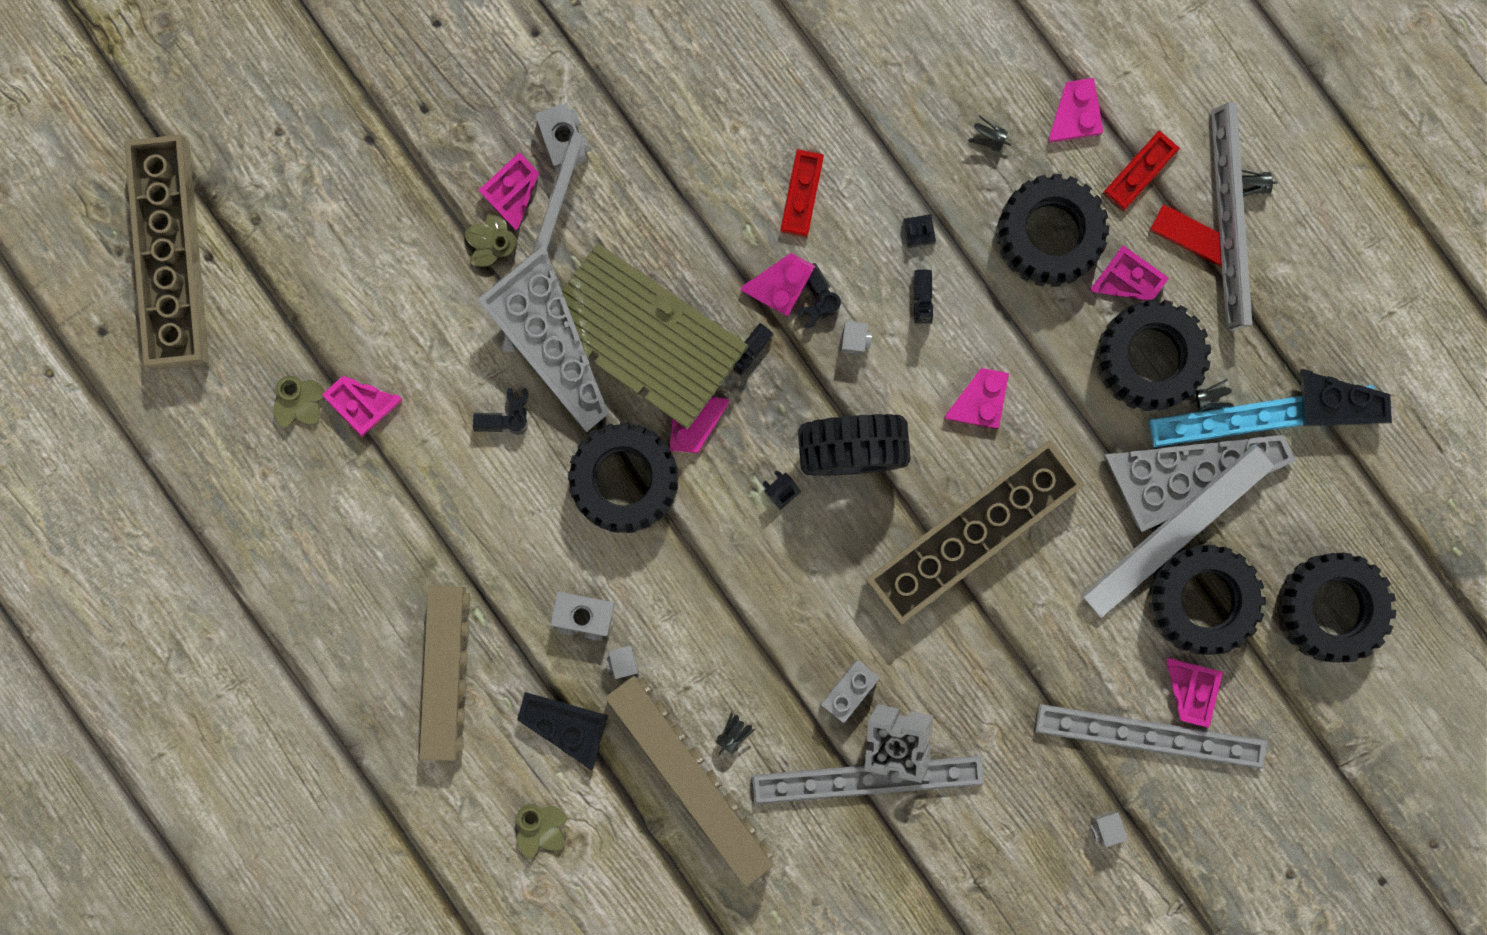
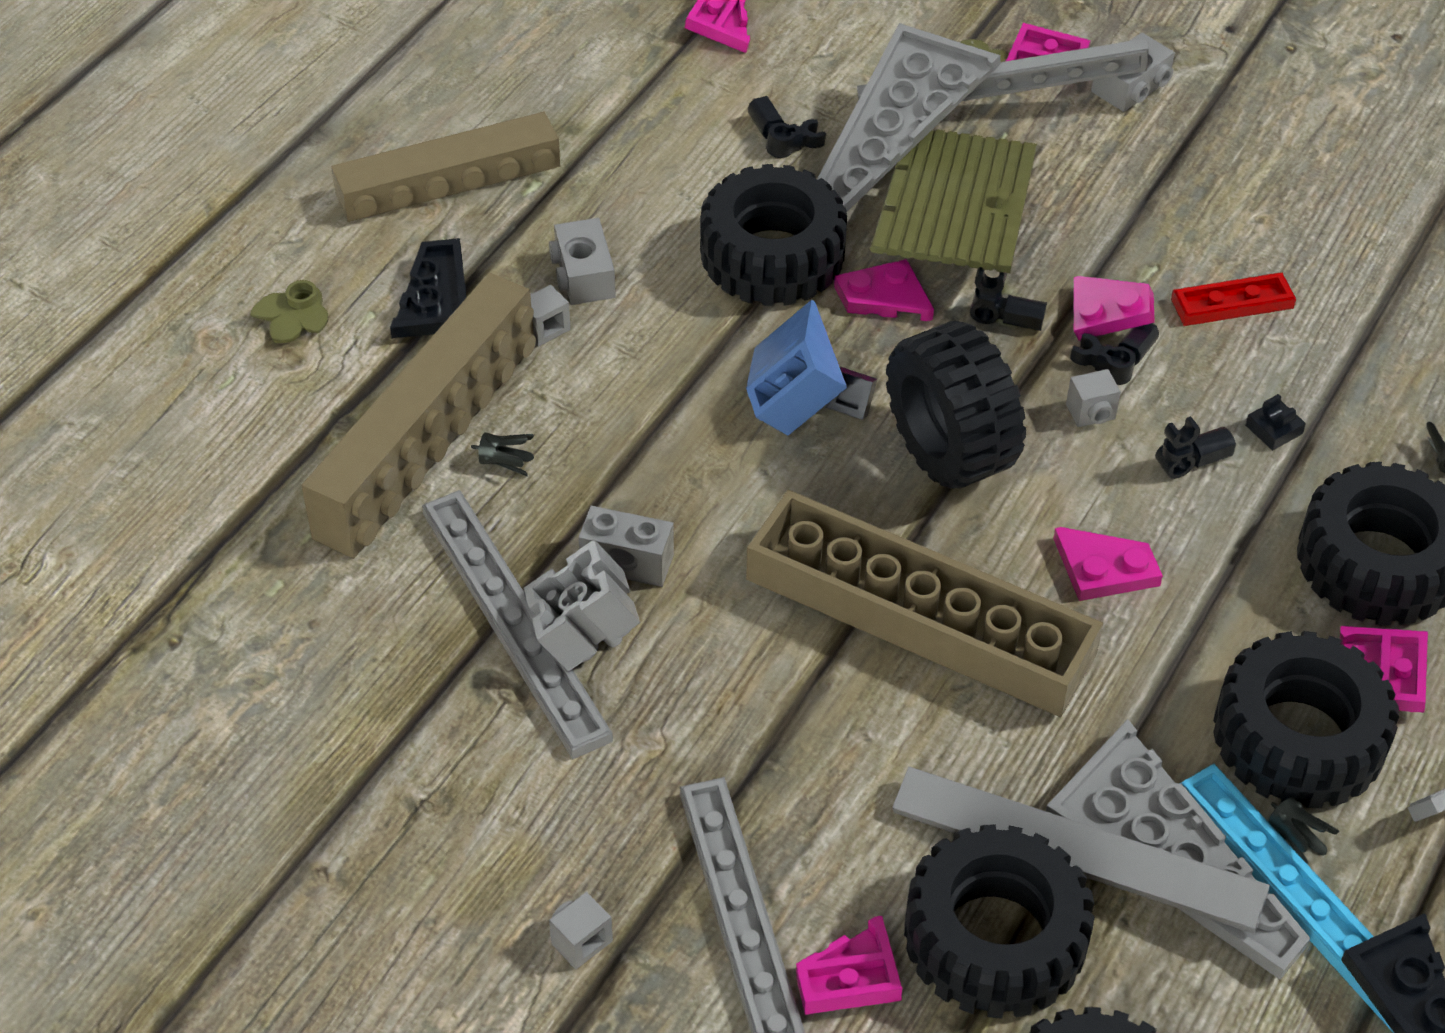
camera: 65 degrees right, 35 degrees down
none -> medium blue slope [746,300,847,435]

